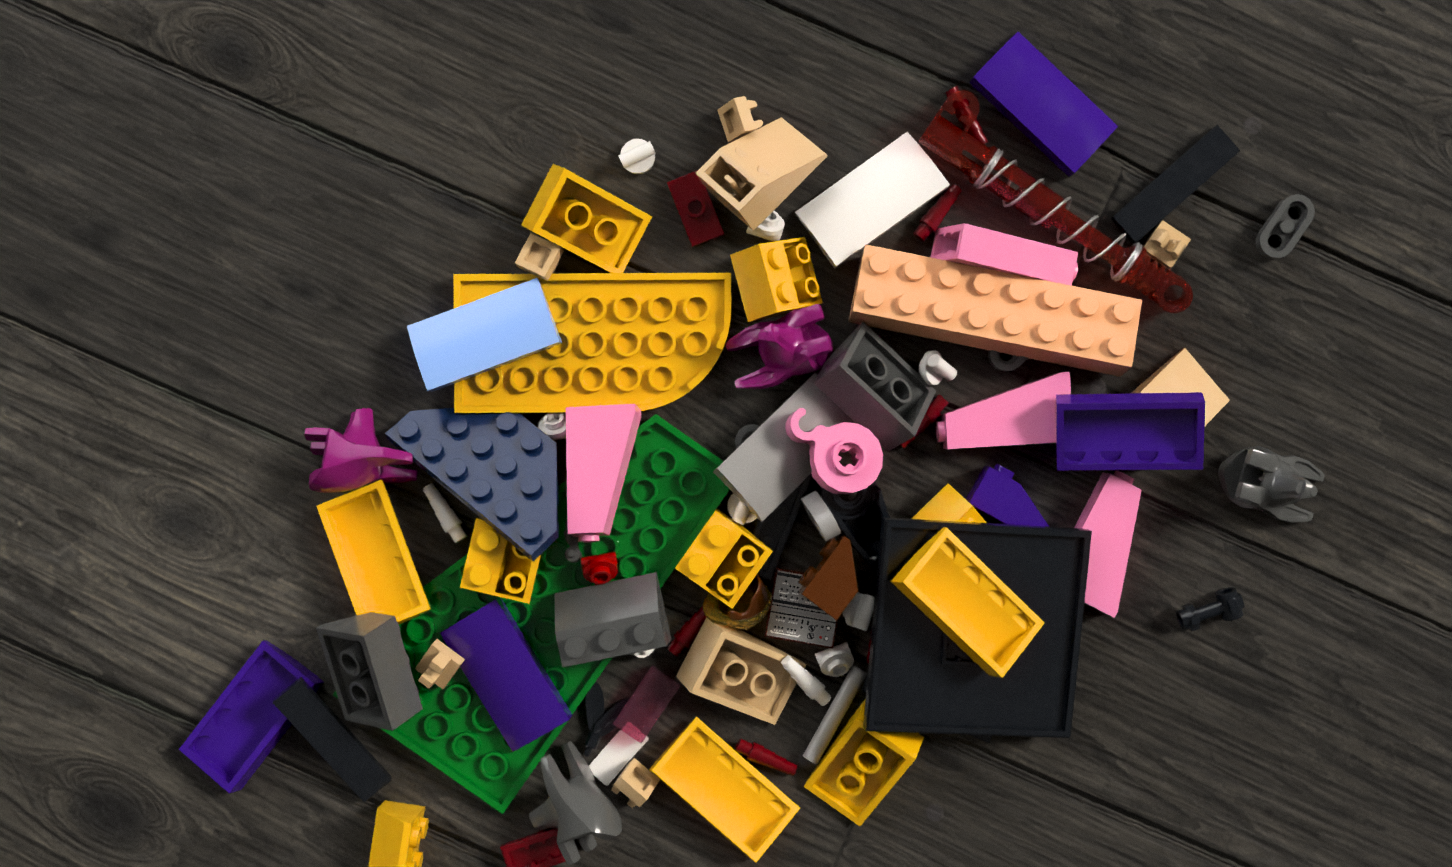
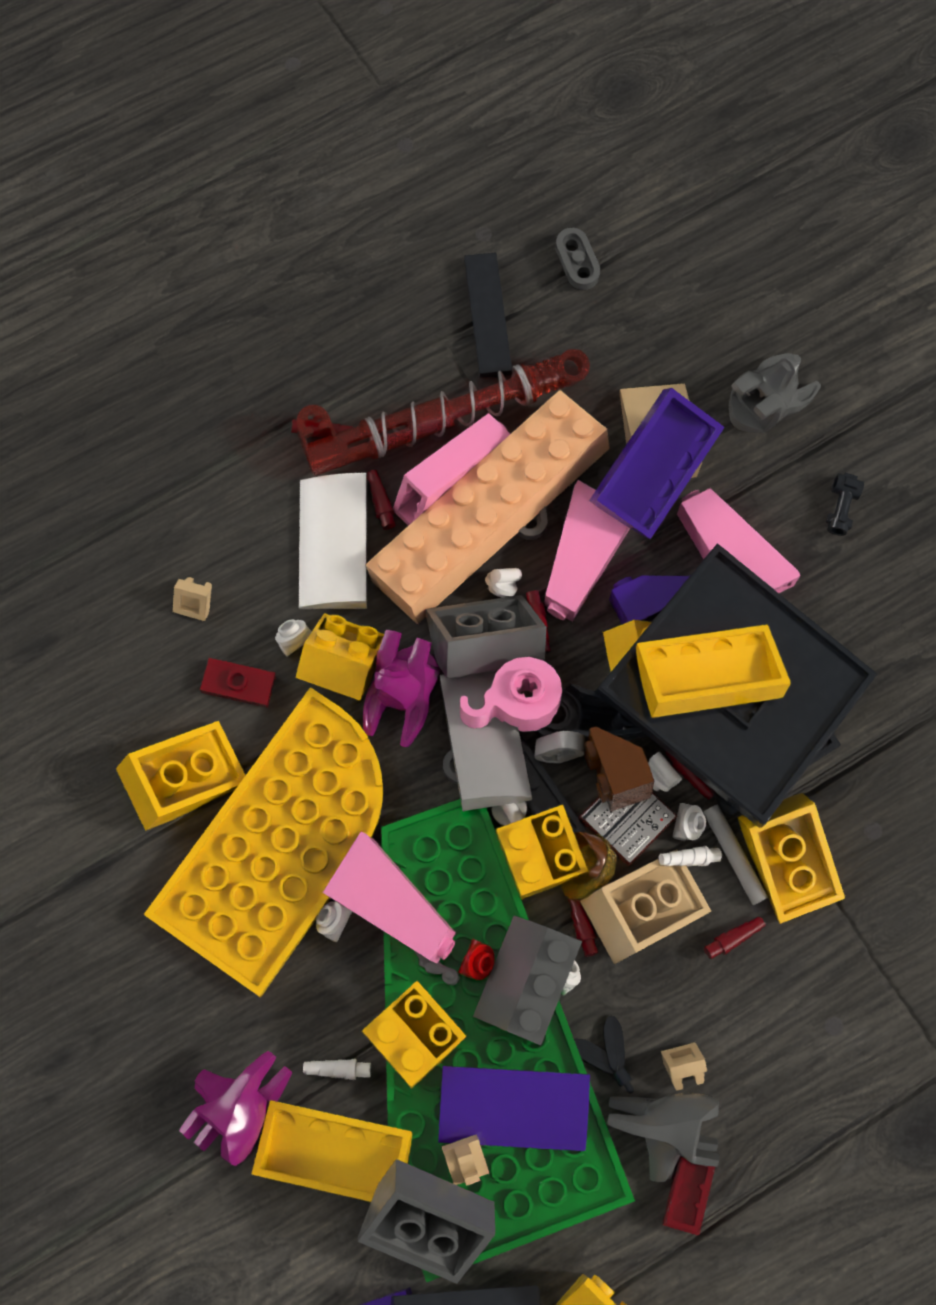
camera: 55 degrees left, 15 degrees down
dark blue plate [385,408,559,561] -> none
light blue slope [407,277,562,392] -> none
tan tile [515,233,564,281] -> none
white sticker [589,721,649,786] -> none
clear pink plate [613,665,680,743] -> none
white plate [618,139,656,174] -> none
yellow slope [649,717,800,862] -> none
tan slope [696,117,827,231] -> none
dark purple slope [969,32,1118,177] -> none
tan tile [1142,220,1191,269] -> none

